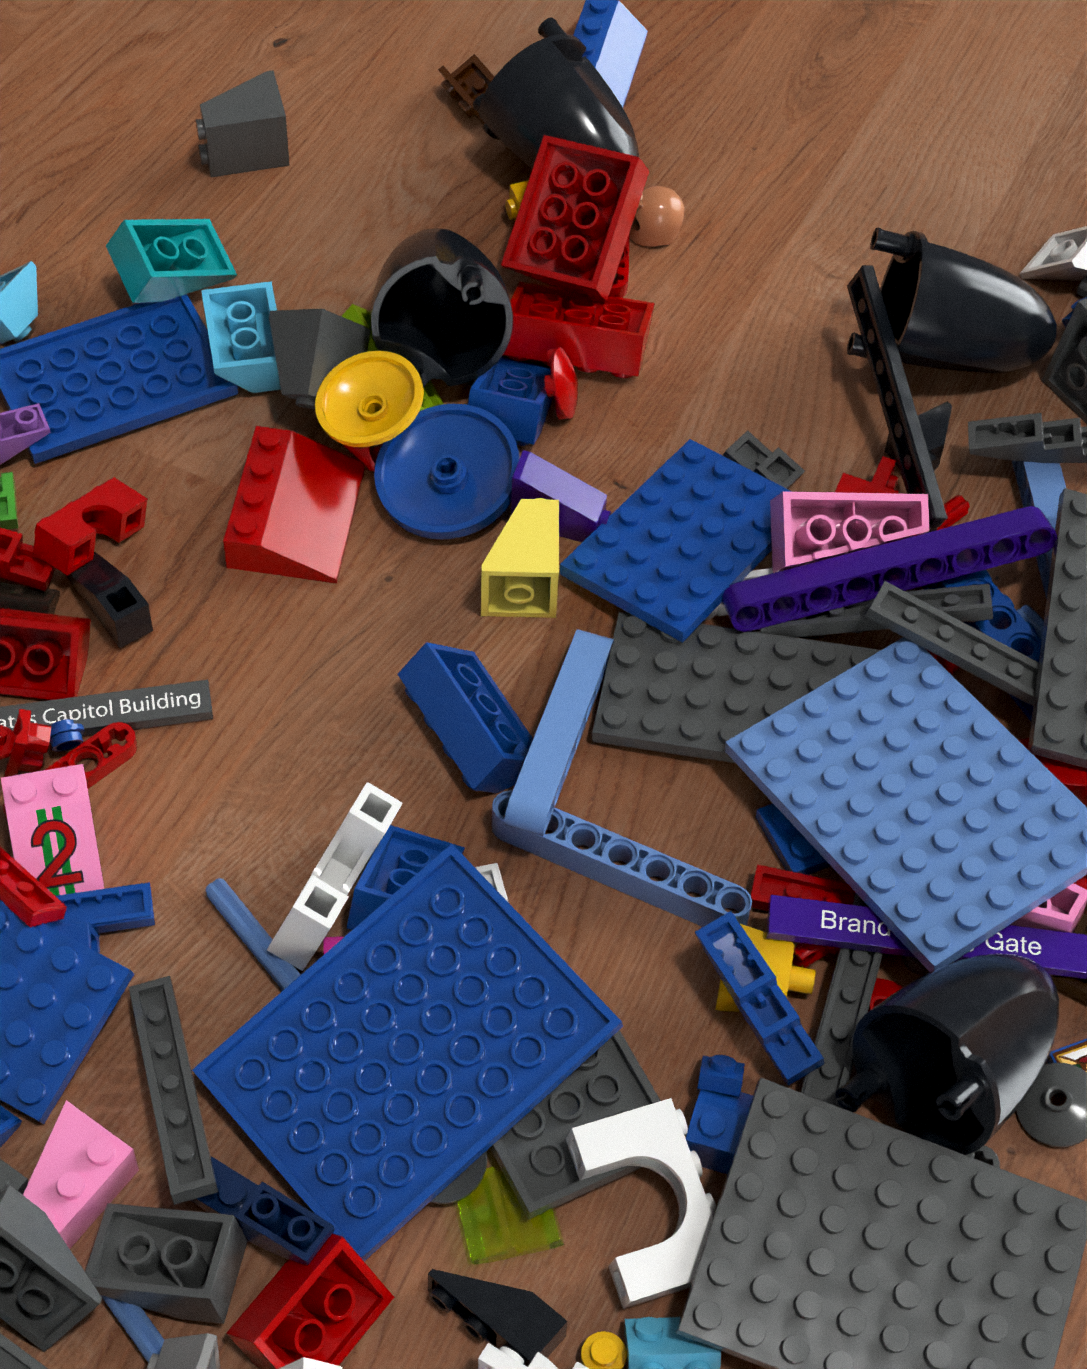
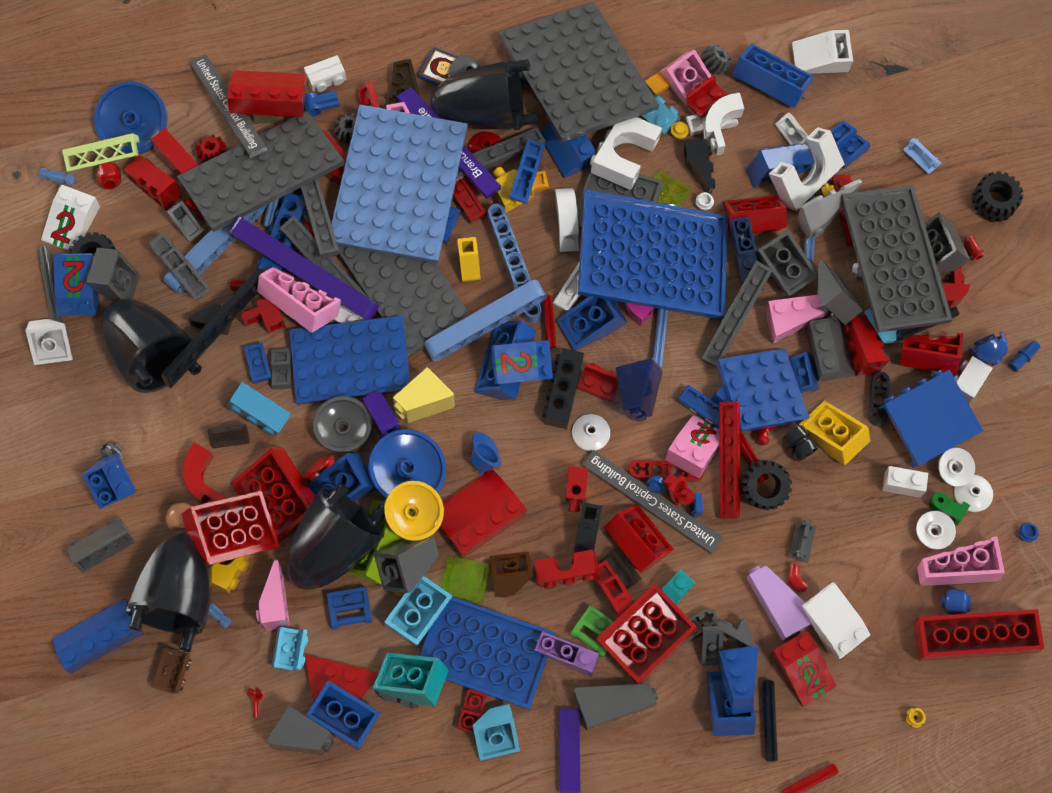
camera: 135 degrees left, 15 degrees up
white arch [267,782,403,971] -> none
blue plate [697,1055,745,1097] -> none
none -> dark grey slope [67,518,136,573]
none -> blue slope [82,452,136,509]
none -> dark grey gear [99,441,124,460]
none -> red arch [183,442,226,504]
none -> clear smoke slope [207,424,250,448]
none -> medium blue axle [208,601,232,629]
none -> dark azure wedge [225,382,291,436]
none -> blue plate [244,342,272,384]
none -> red hand [247,687,264,718]
none -> bright pink slope [256,560,290,631]
none -> medium azure bracket [271,627,308,672]
none -> red wing [305,655,379,700]
none -> blue slope [306,681,381,751]
none -> dark grey dish [313,396,372,453]
none -> blue plate [327,587,372,630]
none -> clear neon green slope [442,557,491,603]
none -> yellow slope [457,237,481,282]
none -> red slope [457,688,487,734]
none -> blue piece [470,432,501,474]
none -> reddish brown slope [490,552,533,597]
none -> blue slope [491,340,553,384]
none -> light orange tile [533,171,549,192]
none -> red axle [542,295,556,349]
none -> black brick [542,348,584,429]
none -> white arch [555,188,579,252]
none -> red torso [565,466,588,513]
none -> white dish [572,414,610,451]
none -> red bracket [577,363,622,403]
none -> clear blue slope [615,358,663,422]
none -> white plate [695,192,714,211]

